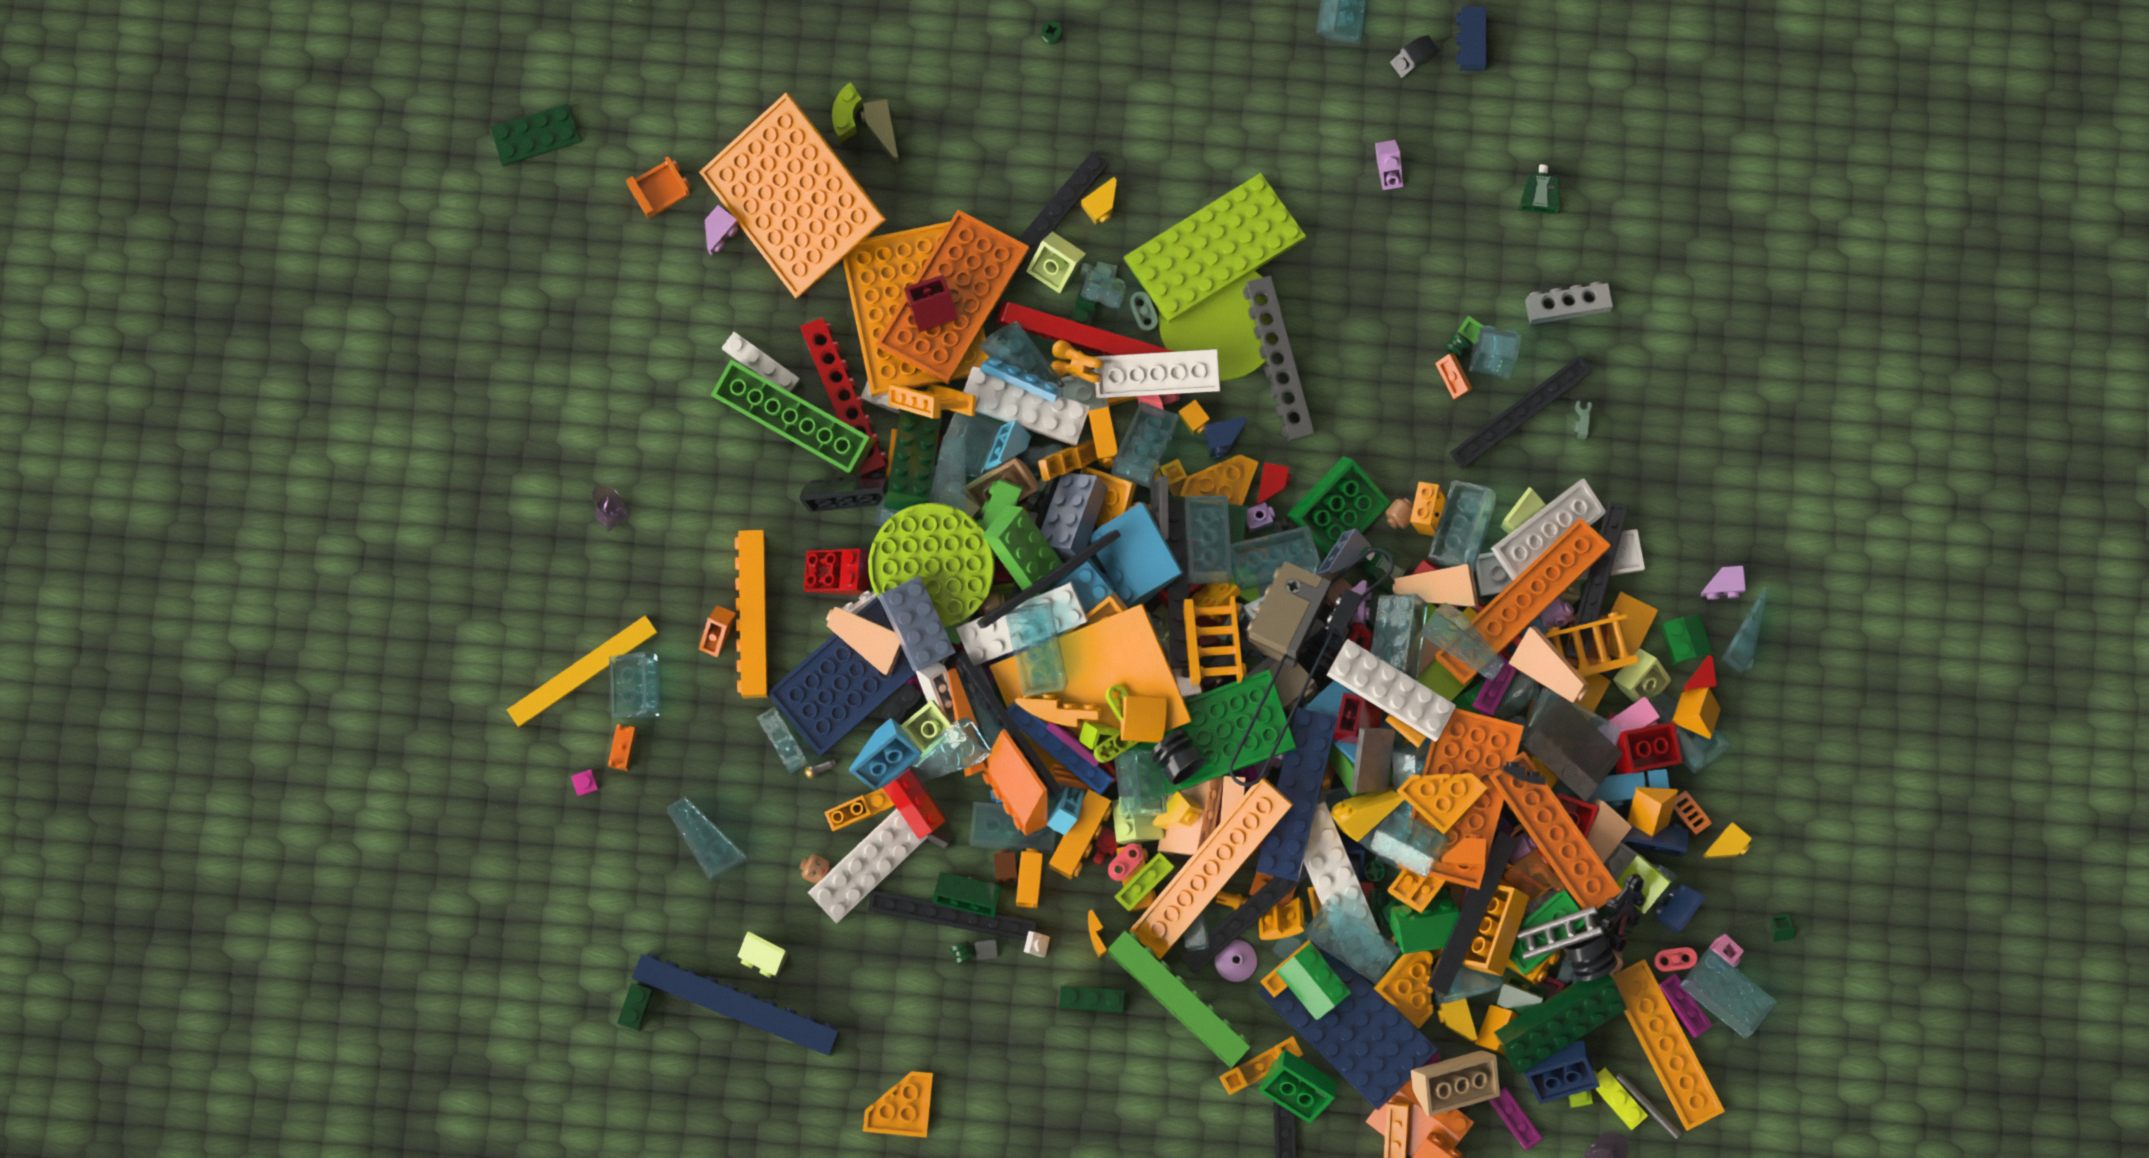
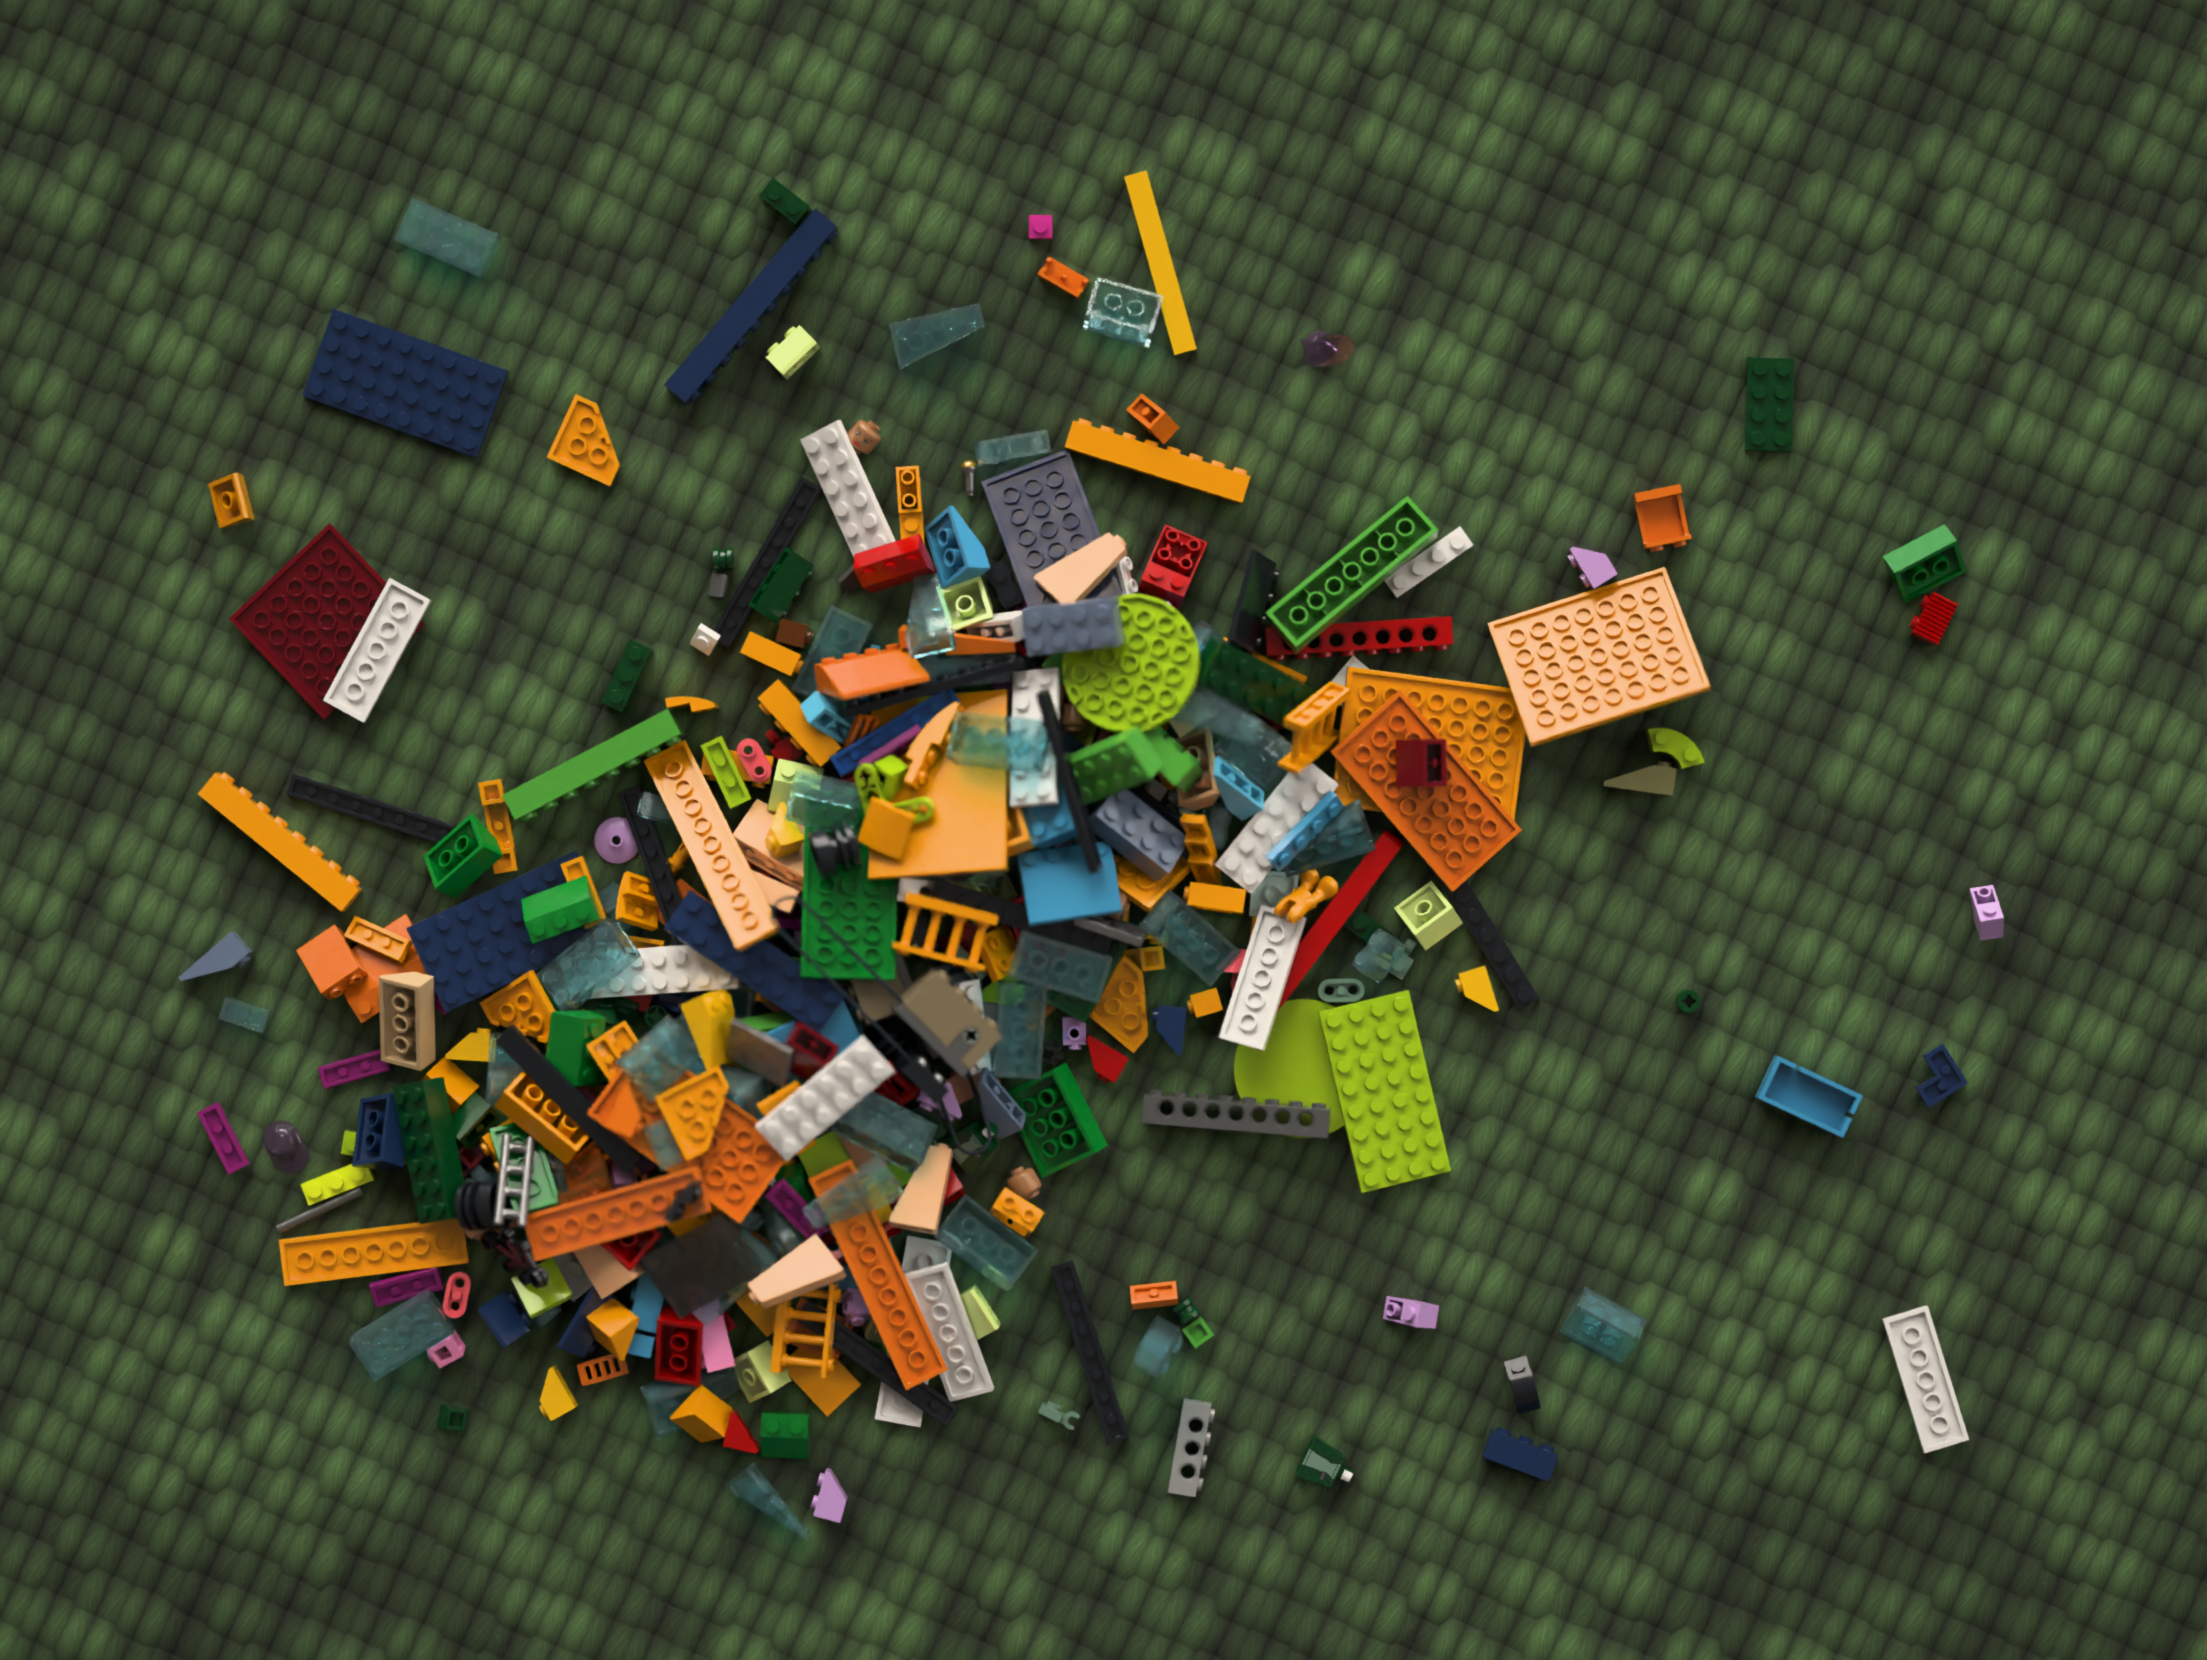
camera: 110 degrees right, 10 degrees up
none -> clear light blue plate [644,1118,683,1171]

